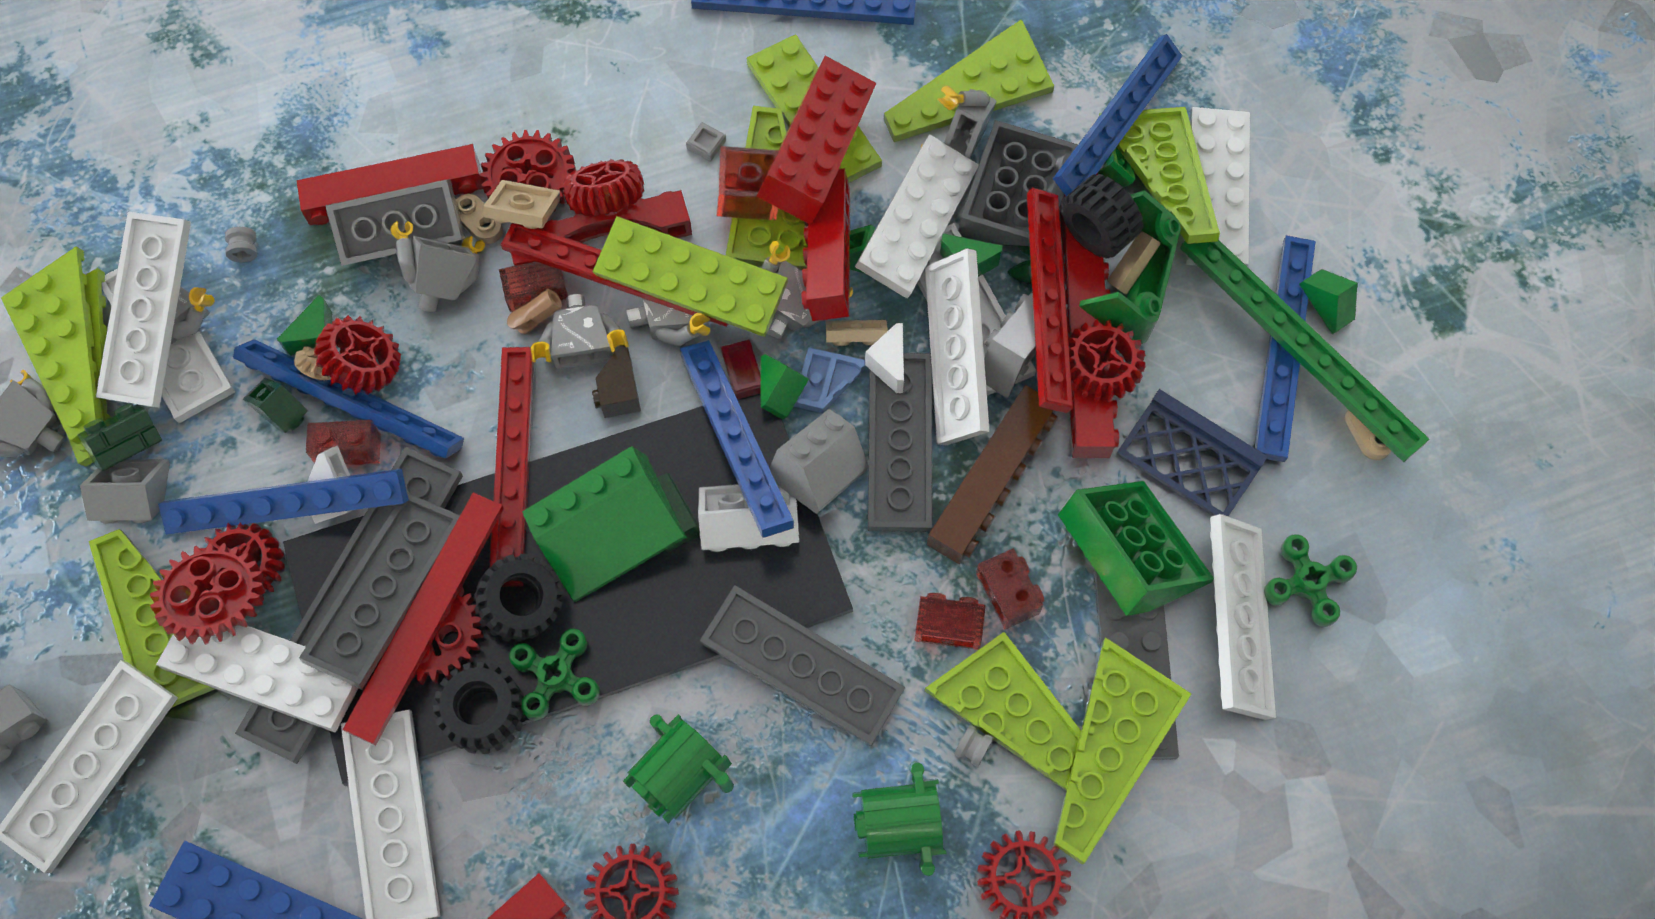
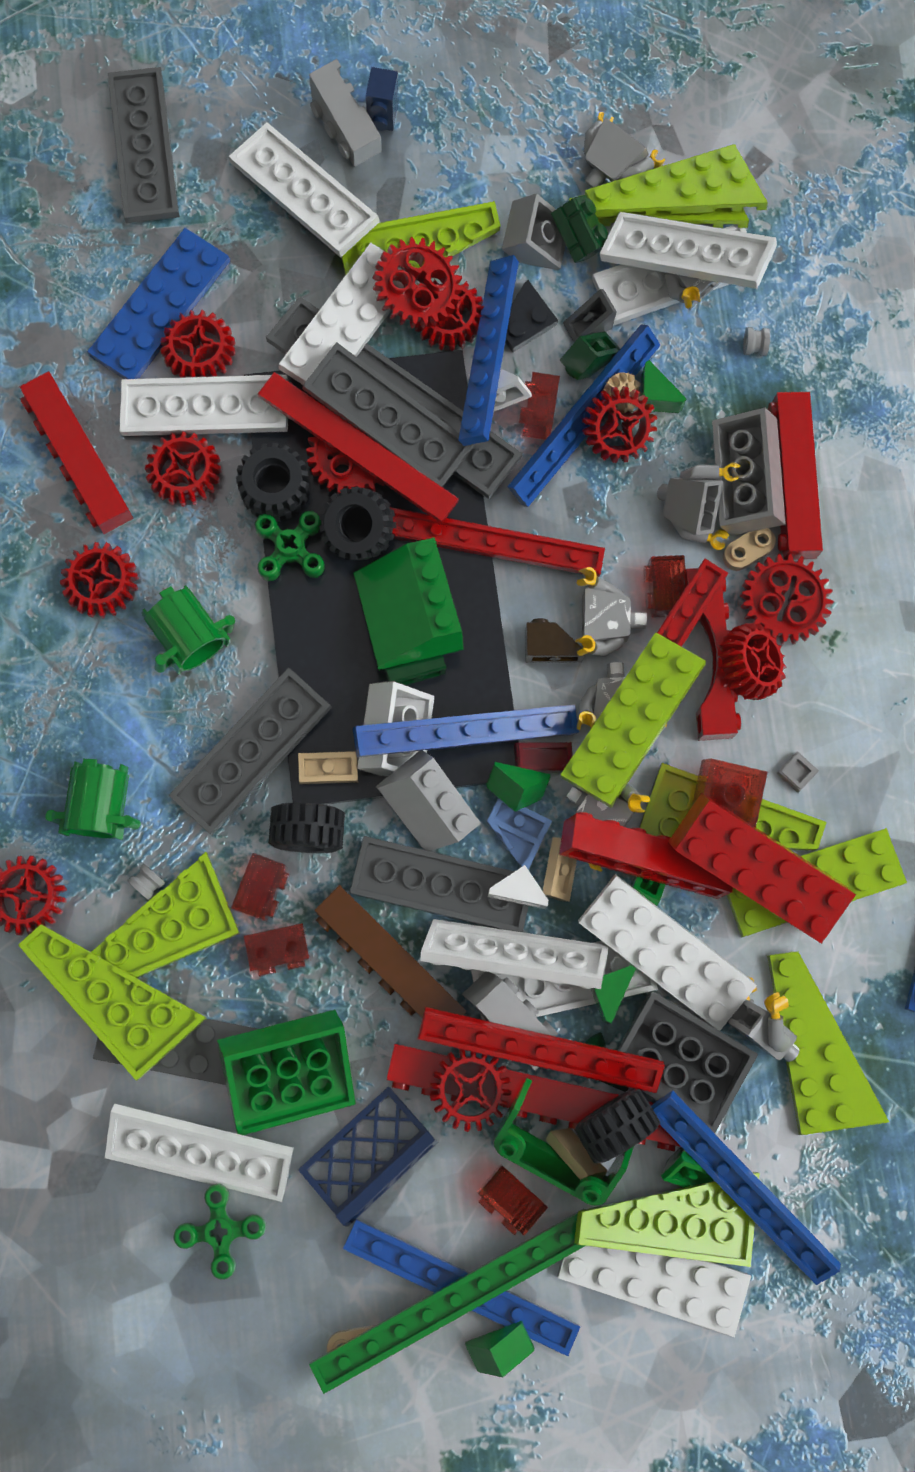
camera: 95 degrees right, 10 degrees up
tan plate [483,180,560,229] -> none
medium nougat bar [507,289,562,334] -> none
none -> red gear [145,431,222,507]
none -> red gear [160,309,236,378]
none -> black tyre [268,803,345,853]
none -> tan plate [298,751,358,784]
none -> clear red brick [477,1164,548,1236]
none -> black wing [505,280,558,352]
none -> dark grey slope [563,289,617,342]

